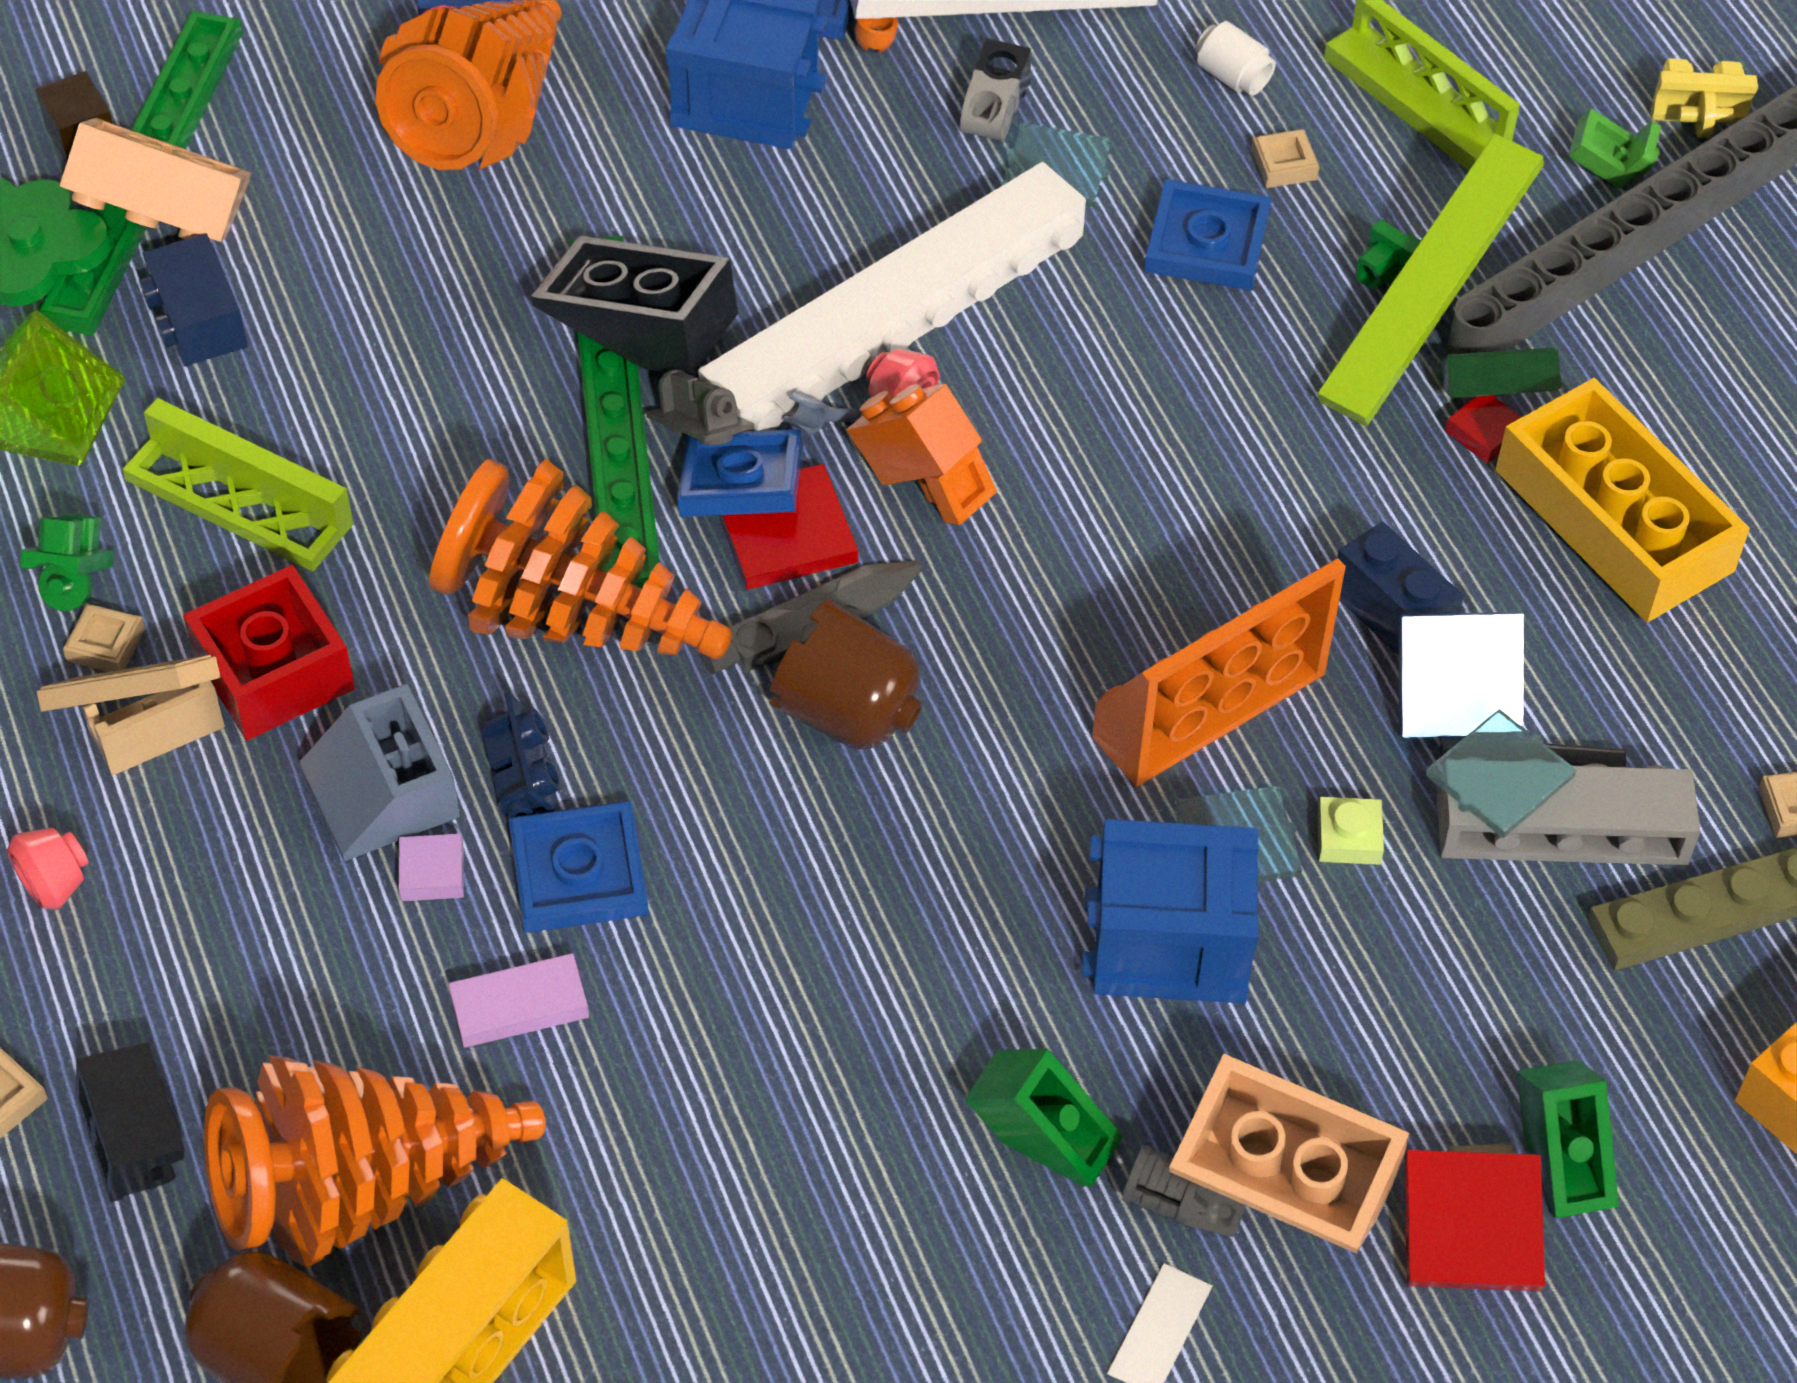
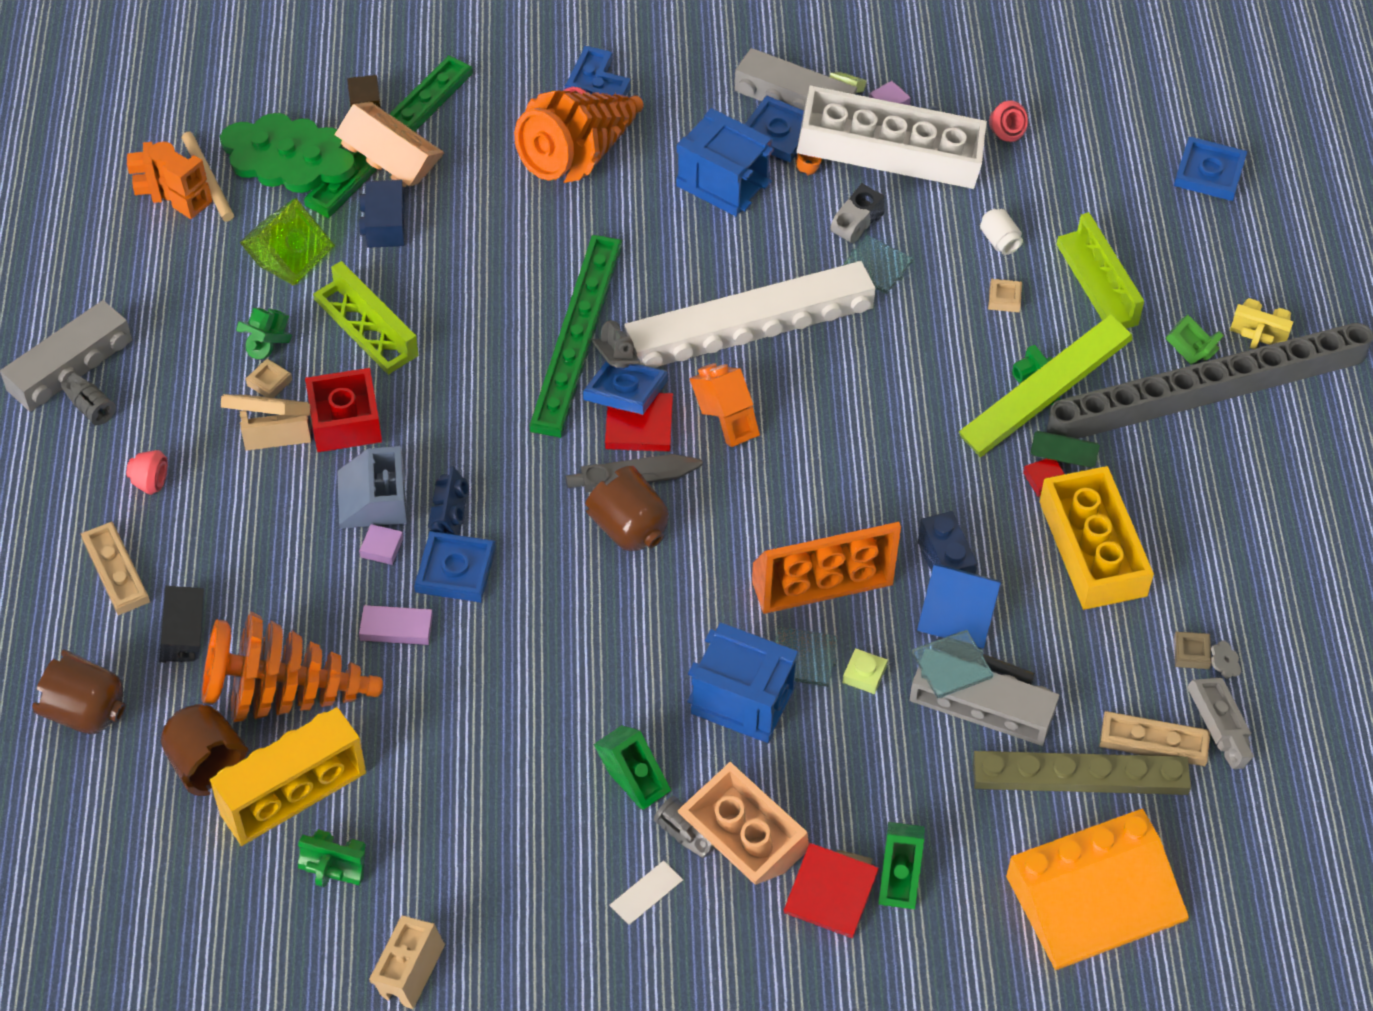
camera: 20 degrees right, 0 degrees up
coral cone [6,828,89,910] -> none
orange plant [428,459,732,660] -> none
black slope [531,235,738,376] -> none
sand blue hand [783,391,859,434] -> none
coral cone [866,348,940,397] -> none
blue plate [1144,179,1272,291] -> none

